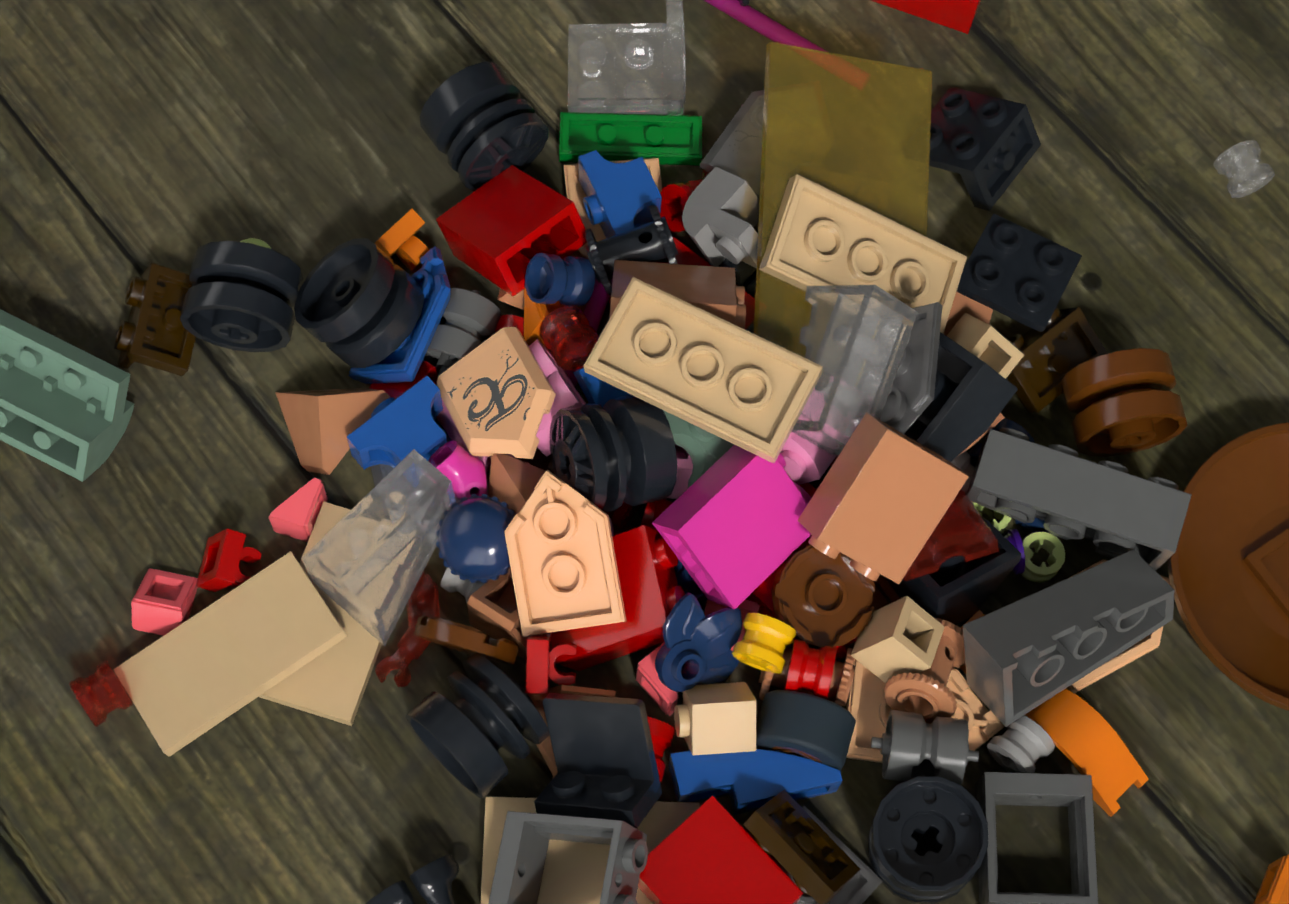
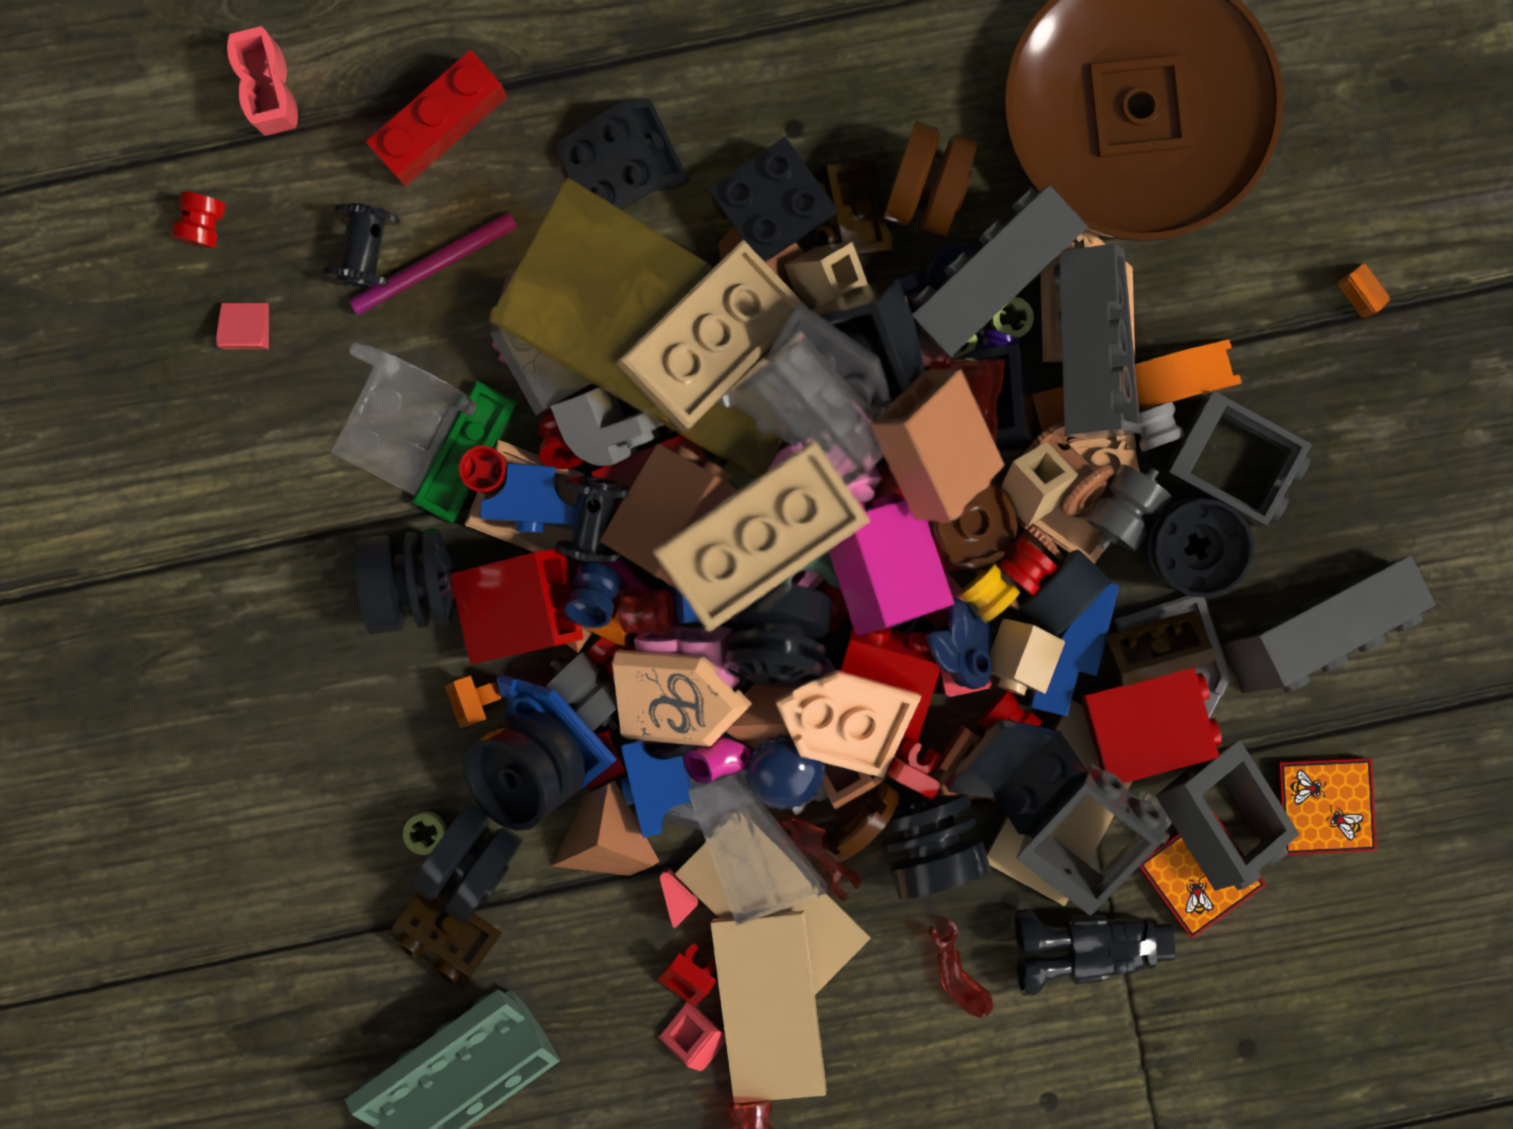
camera: 55 degrees left, 20 degrees up
none -> red wheel [459,445,509,494]
none -> clear red arm [928,918,994,1018]

